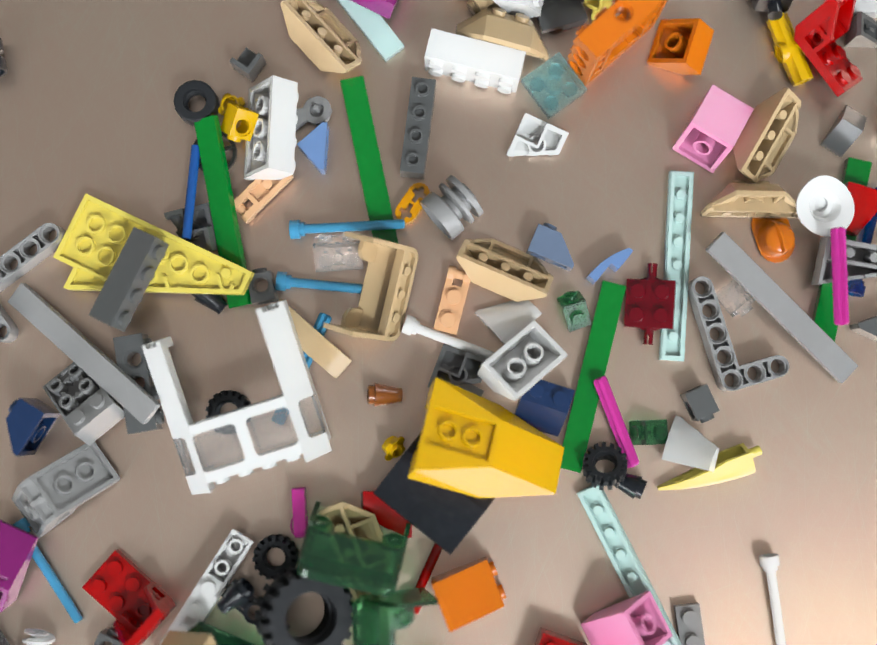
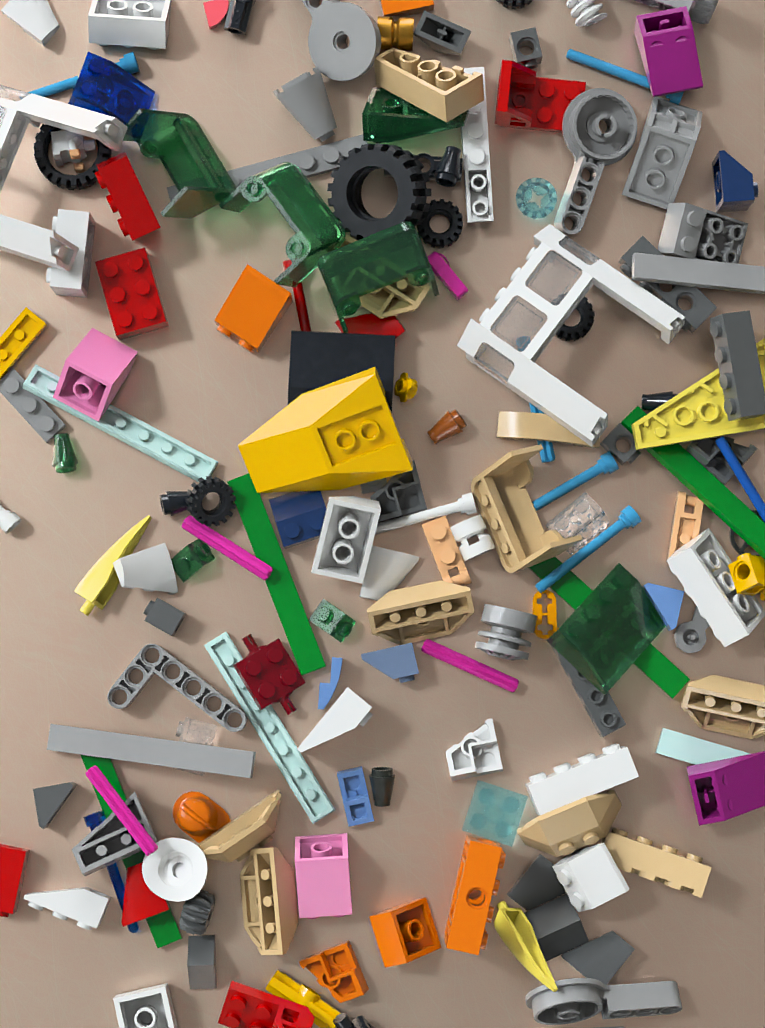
camera: 145 degrees right, 0 degrees up
none -> clear green cone [52,433,78,473]
none -> dark grey gear [179,890,215,935]
none -> white slope [297,687,373,752]
none -> orange slope [299,940,369,1003]
none -> medium blue slope [337,766,374,827]
none -> pearl dark grey cone [369,767,395,807]
none -> dark pink axle [421,639,519,692]
none -> white wheel [450,514,496,561]
none -> clear light blue gear [516,178,557,219]
none -> clear green slope [546,563,666,695]
none -> light grey beam [554,88,637,235]

